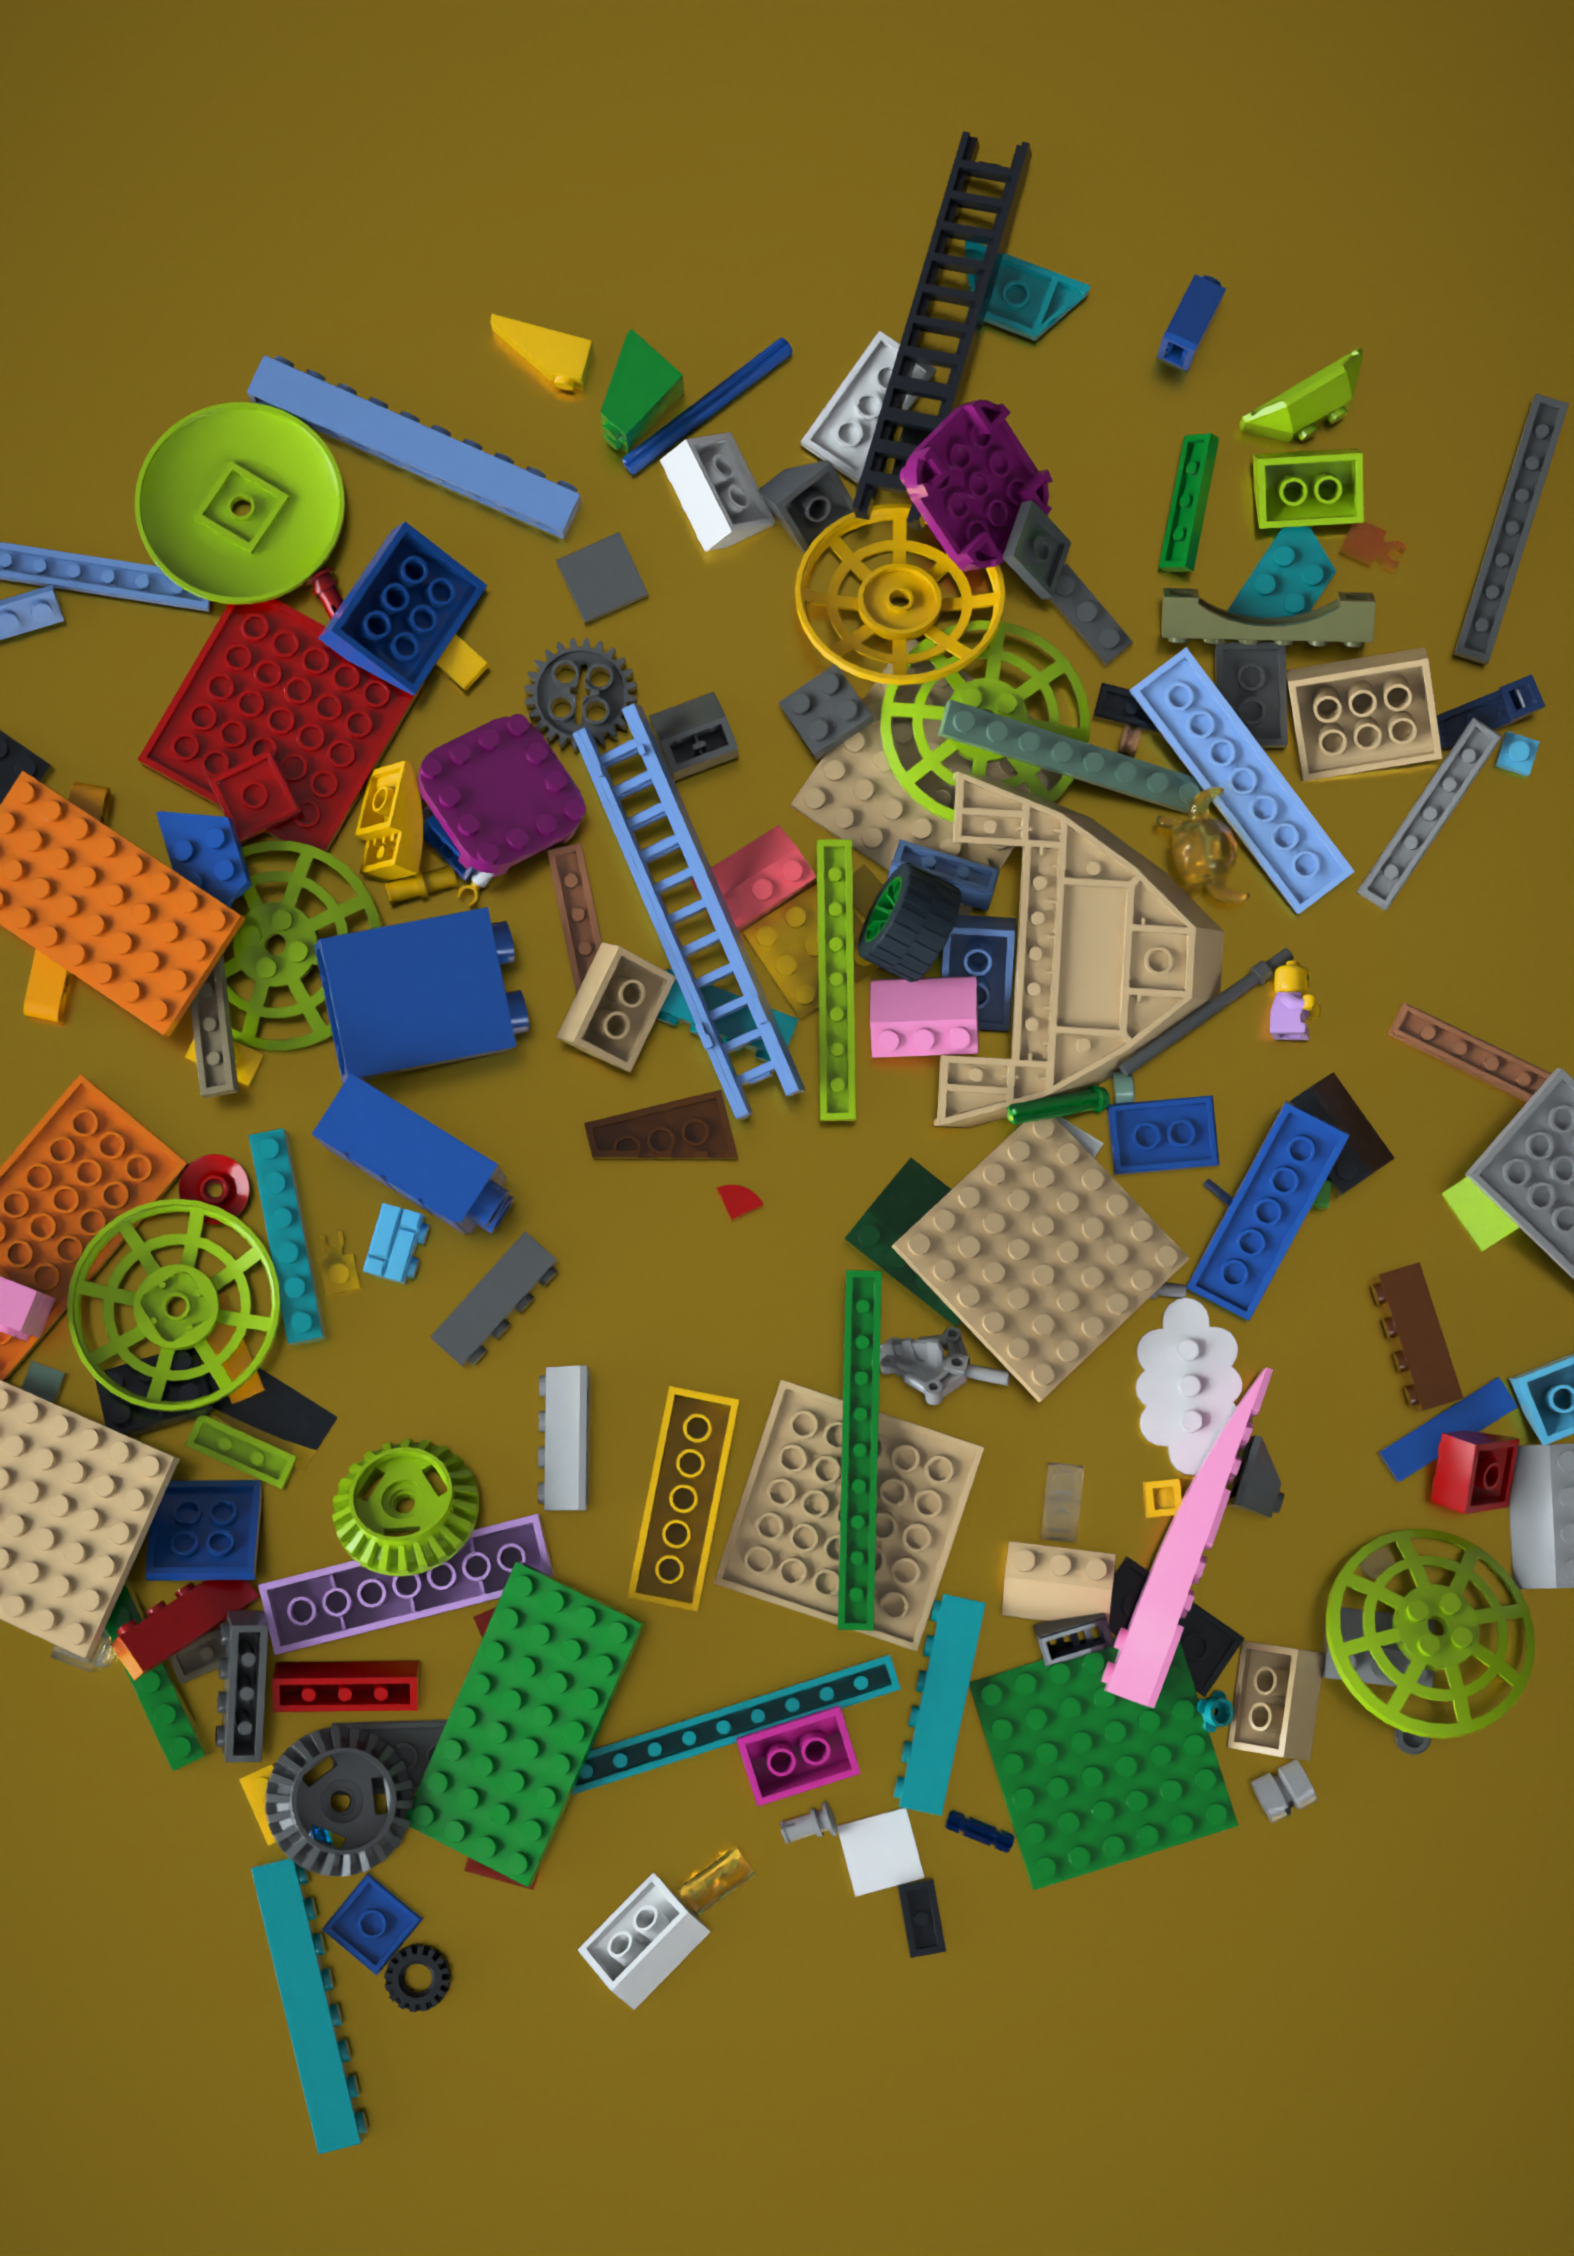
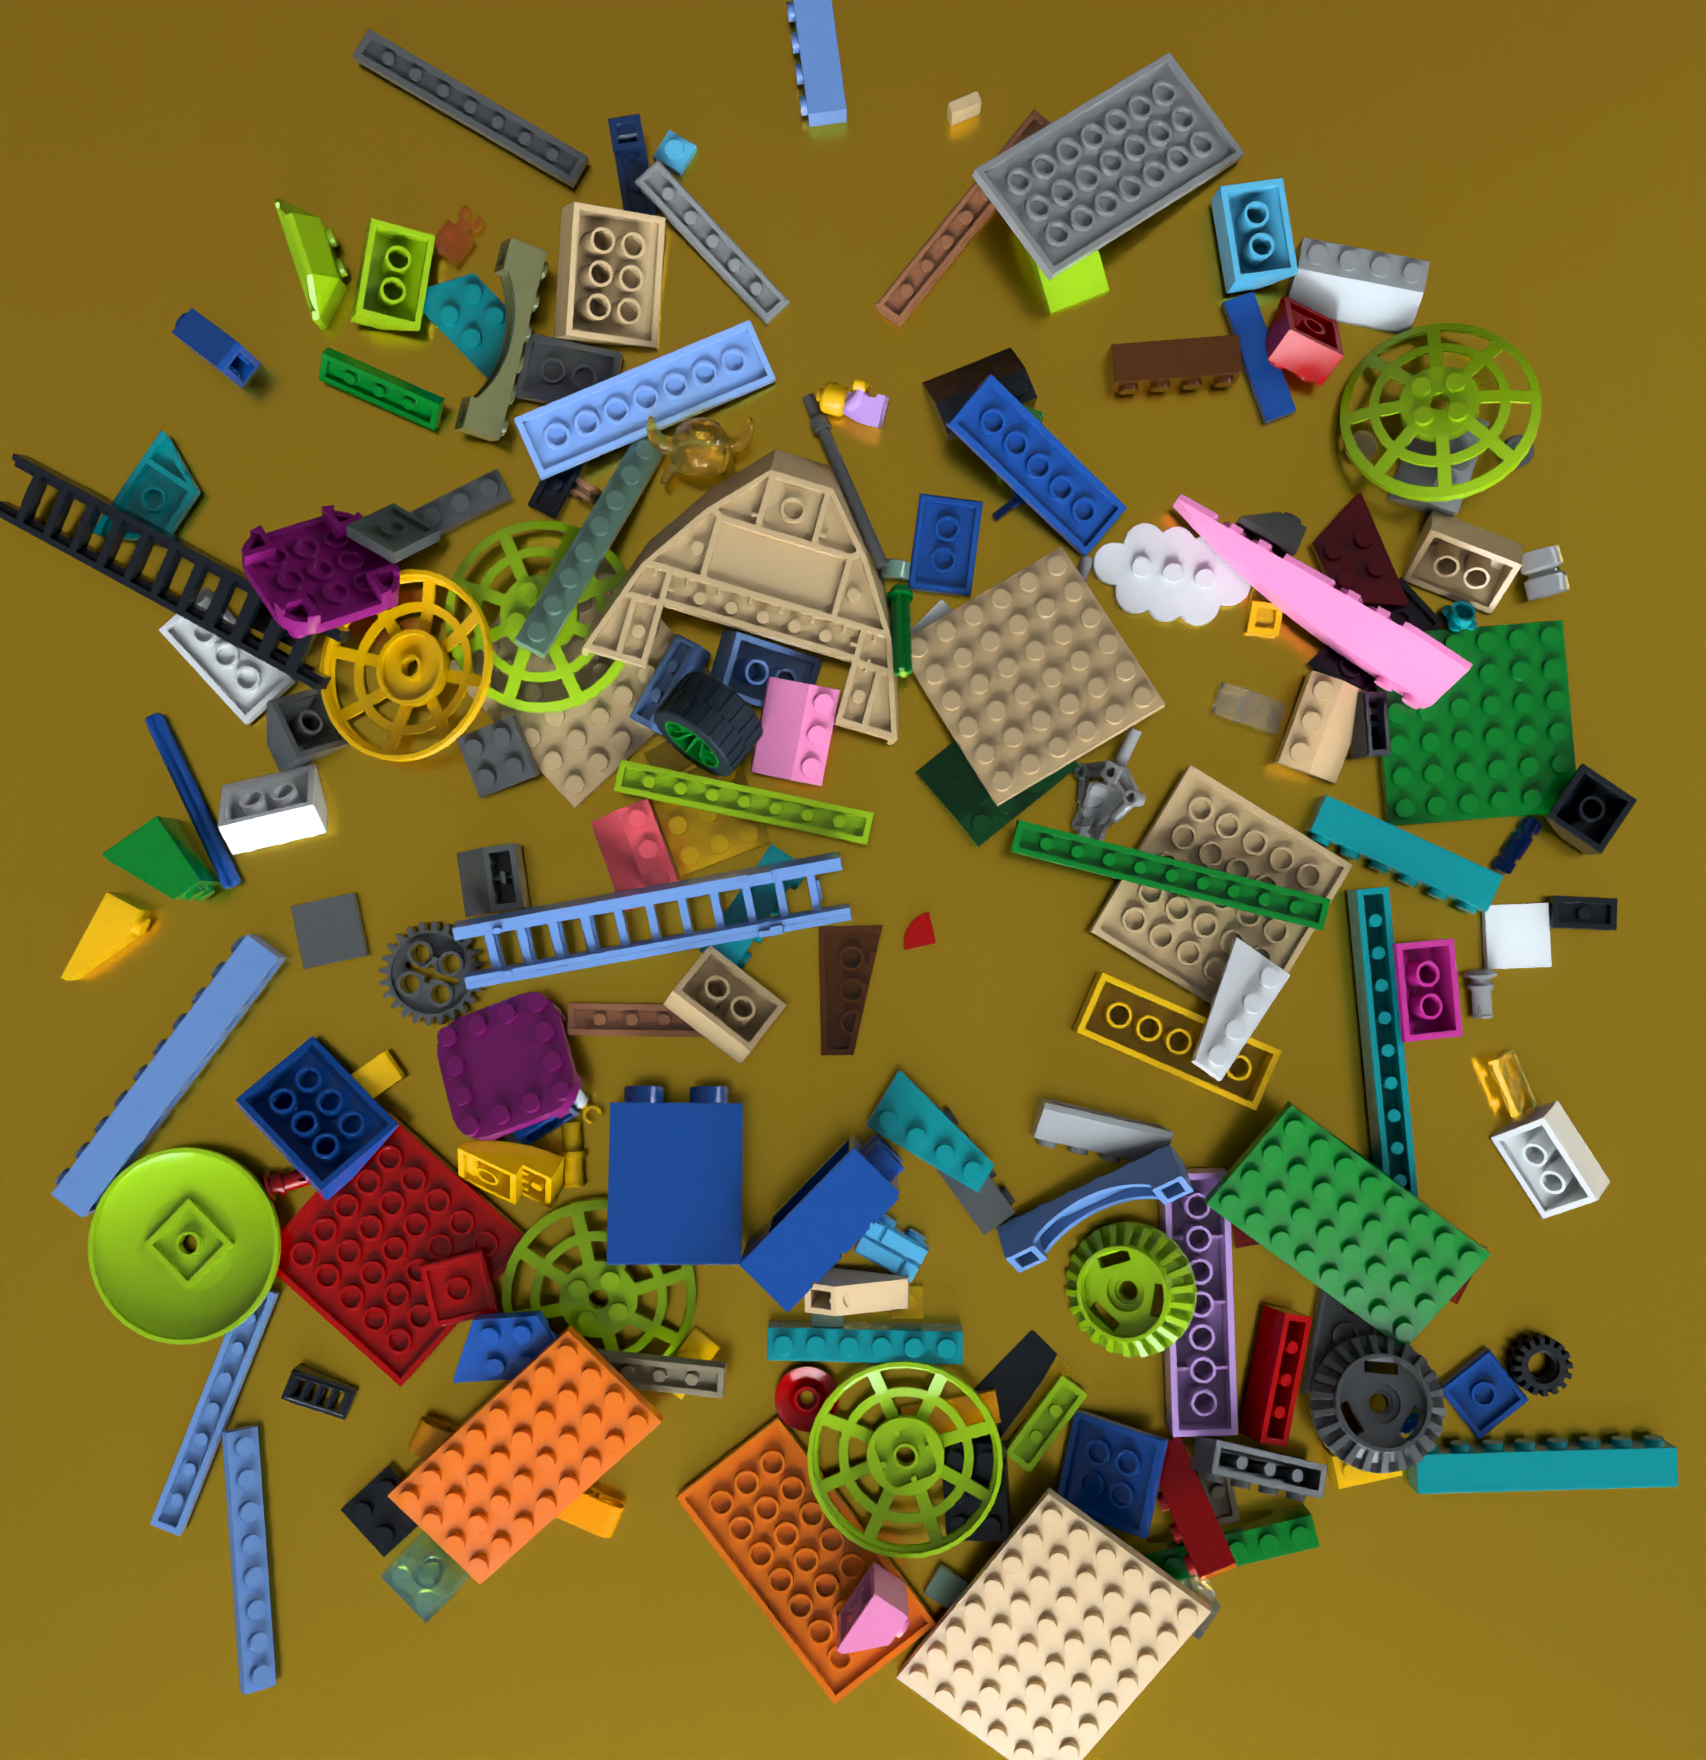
camera: 75 degrees left, 5 degrees up
none -> black slope [281,1364,358,1420]
none -> tan slope [804,1268,909,1316]
none -> sand green plate [811,1313,844,1327]
none -> teal wing [866,1069,994,1193]
none -> medium blue arch [997,1145,1194,1273]
none -> white wing [1191,937,1290,1081]
none -> dark red wing [1311,493,1409,609]
none -> black slope [1545,764,1637,855]

